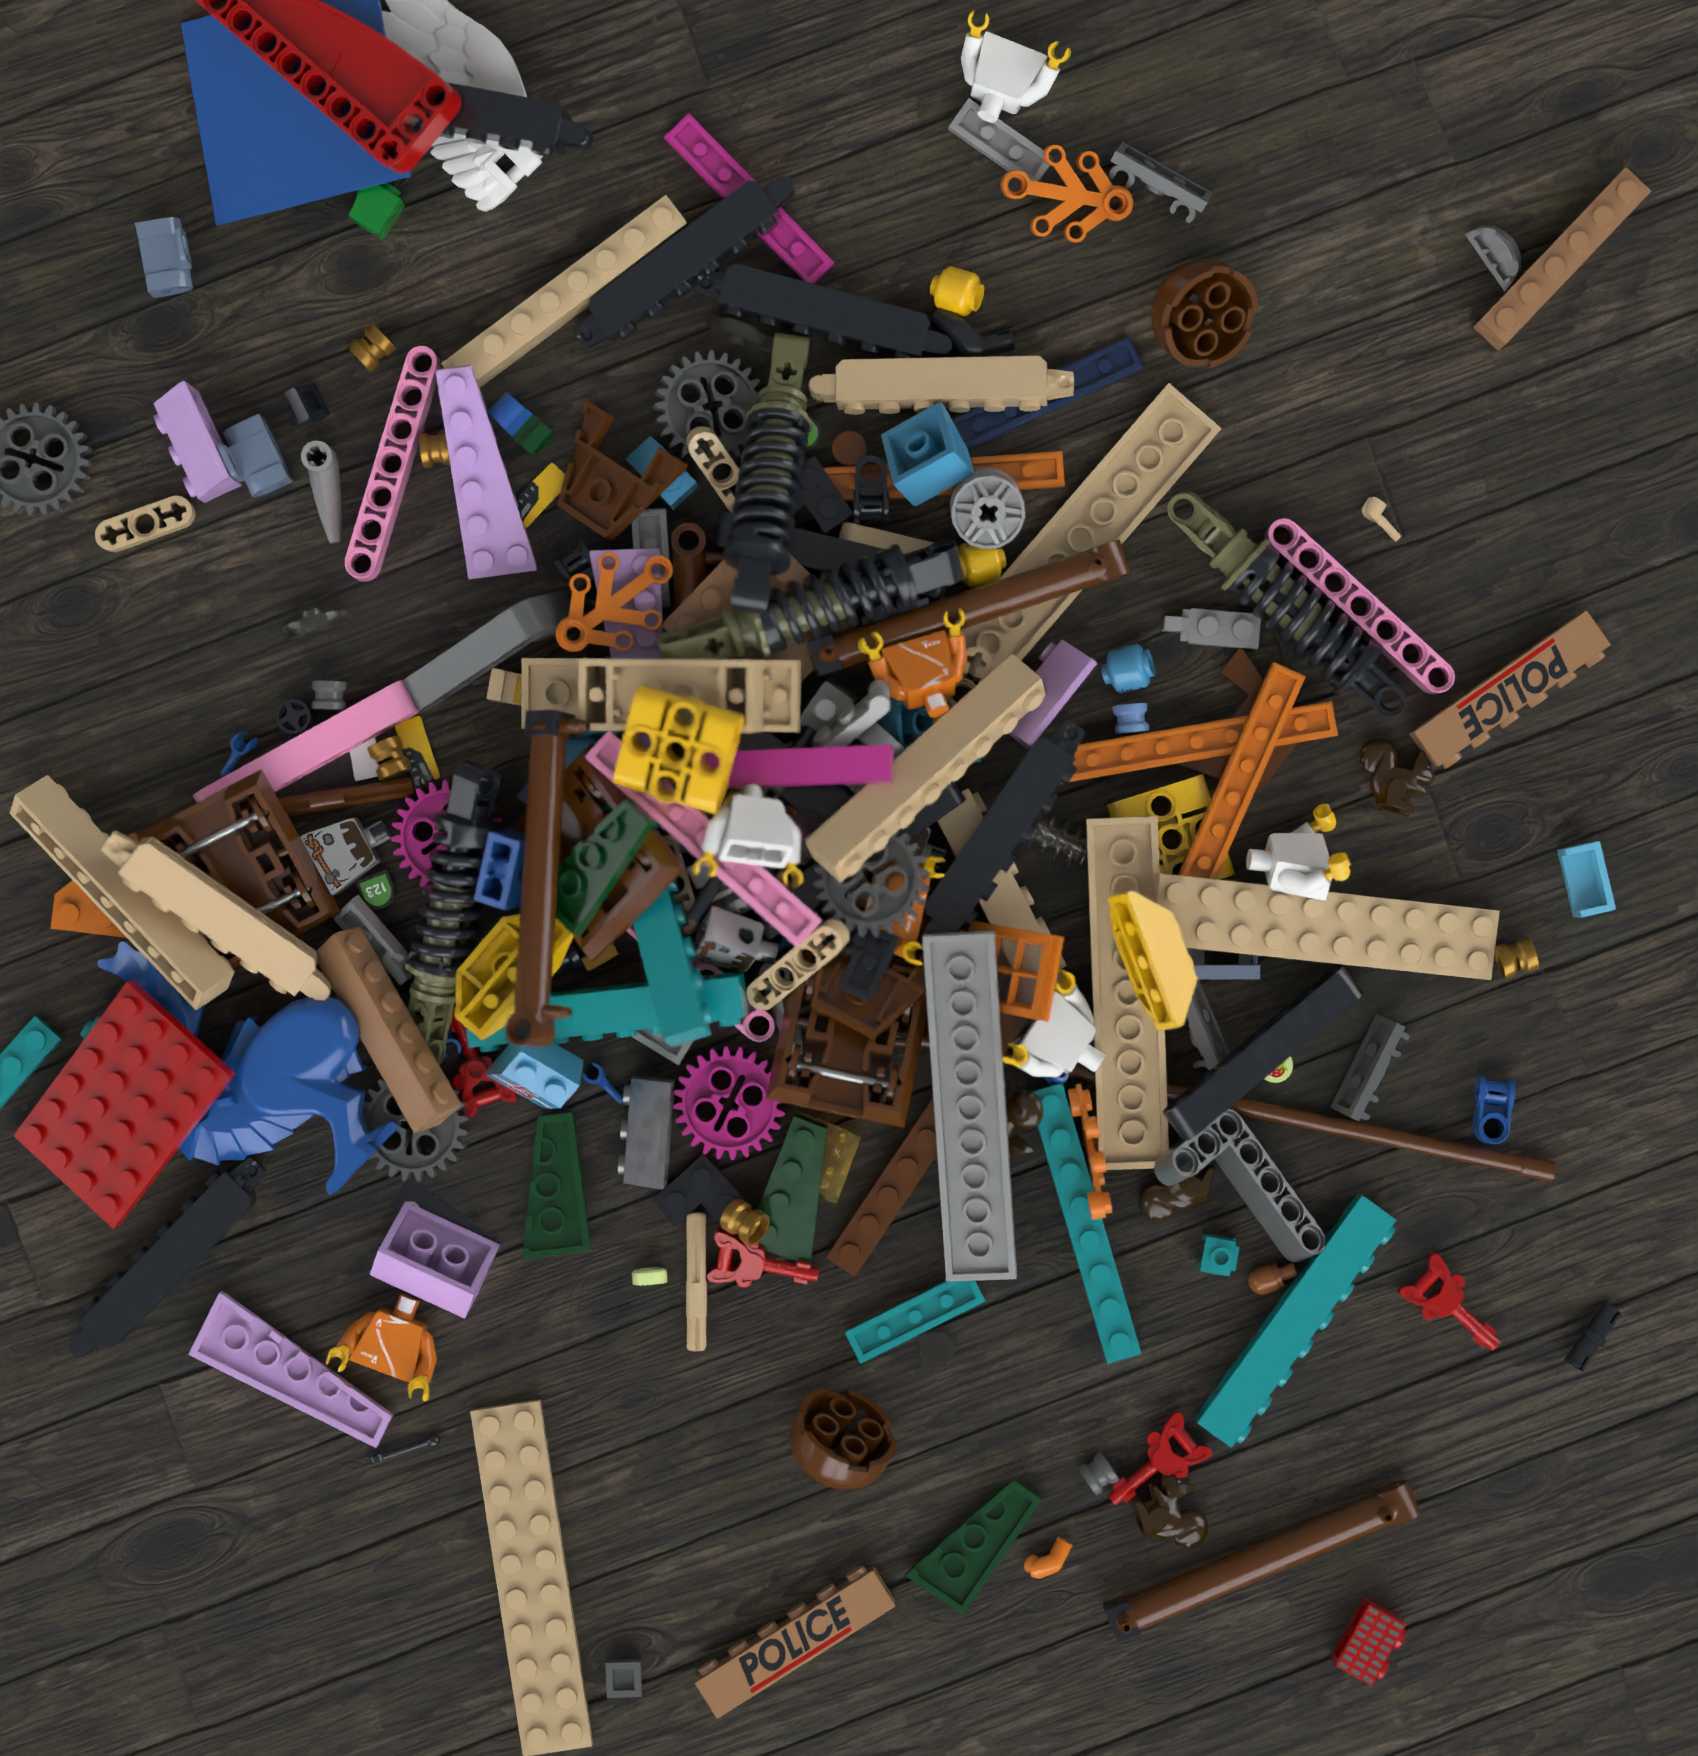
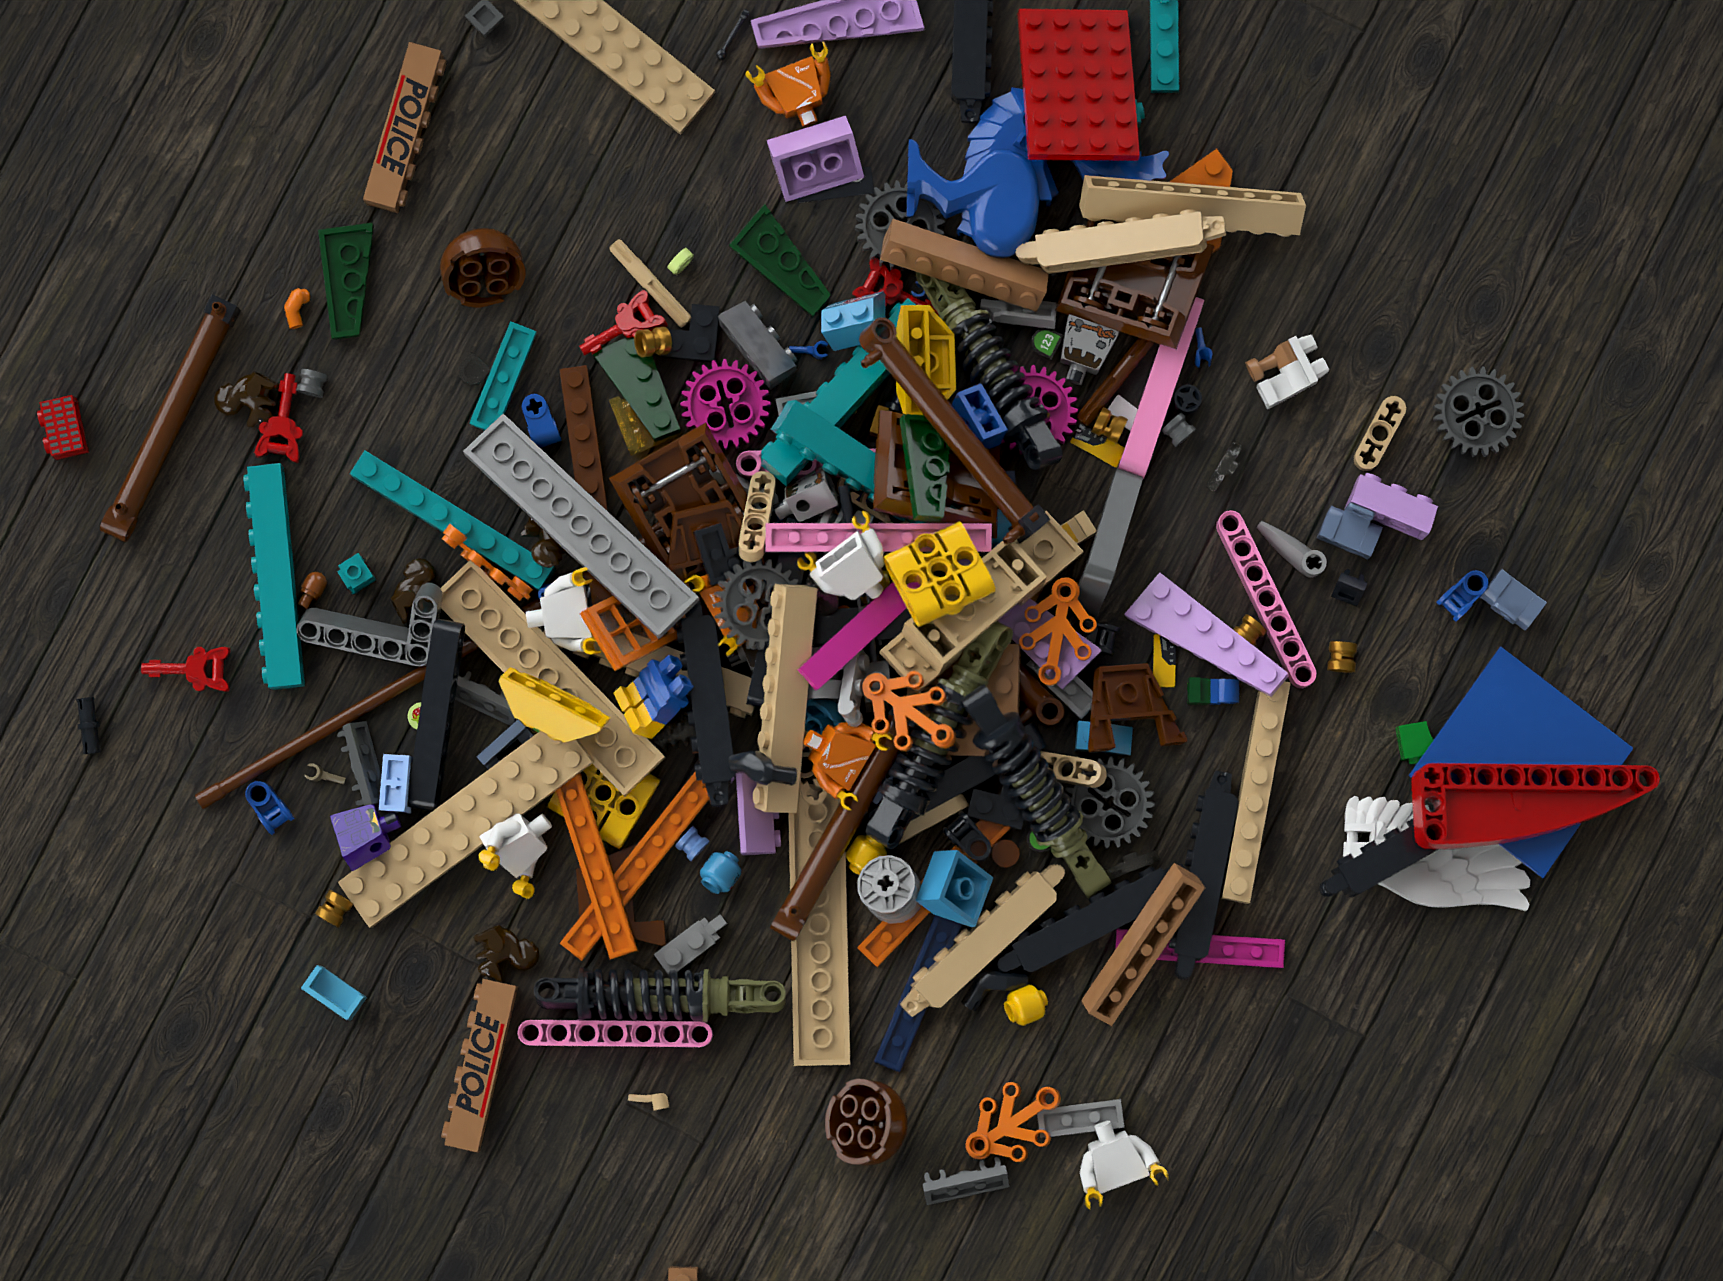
camera: 135 degrees right, 5 degrees down
none -> dark tan hand [305,764,346,784]
none -> torso [330,804,401,871]
none -> light blue hinge [379,754,413,813]
none -> blue piece [522,394,562,448]
none -> blue hips [614,655,693,739]
none -> black arm [728,751,797,786]
none -> orange plant [862,671,956,751]
none -> medium nougat brick [1081,863,1205,1026]
none -> white hips [1245,335,1329,409]
none -> blue piece [1436,570,1488,622]

